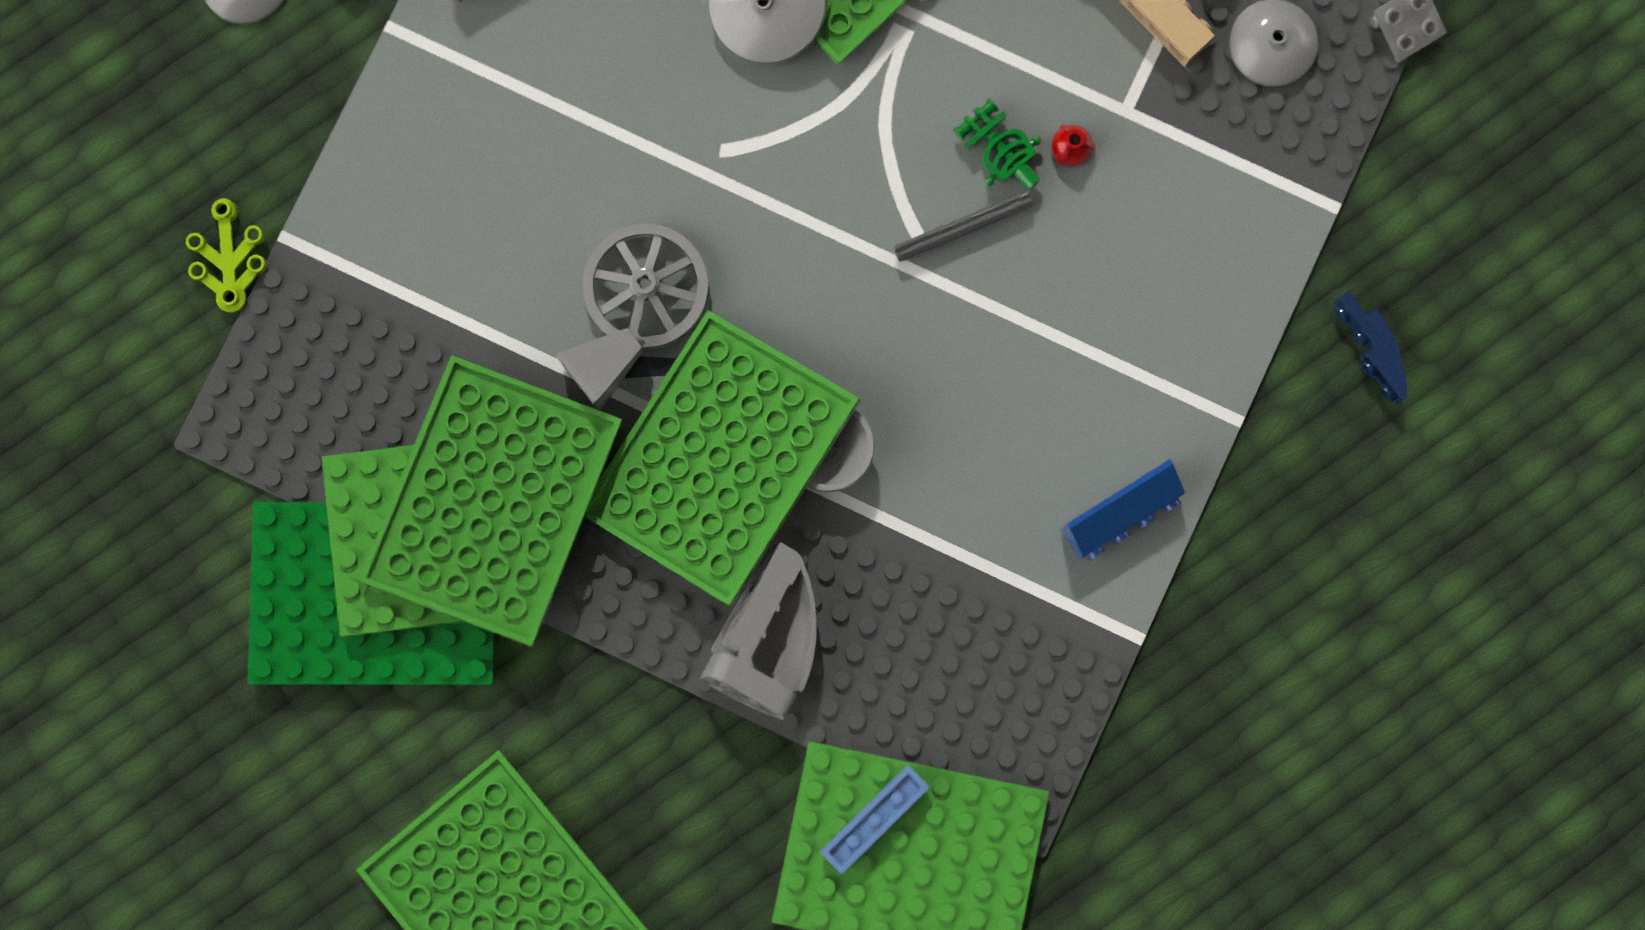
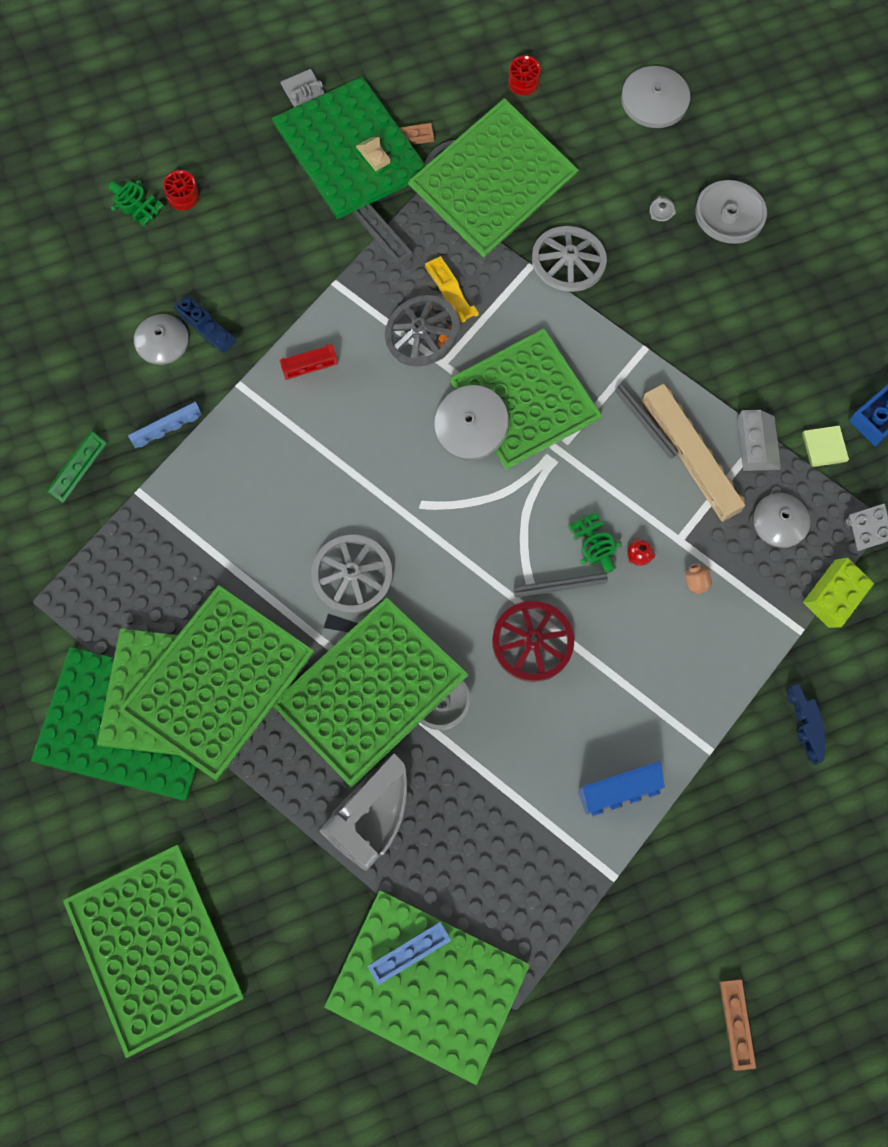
camera: 15 degrees right, 10 degrees down
lime plant [186,198,267,313] -> none
light grey slope [556,328,645,410] -> none
none -> green plate [46,431,107,503]
none -> medium blue plate [128,402,201,448]
none -> dark red wheel [492,601,574,682]
none -> nougat head [685,564,712,594]
none -> nougat plate [720,980,756,1071]
none -> lime brick [803,558,874,628]

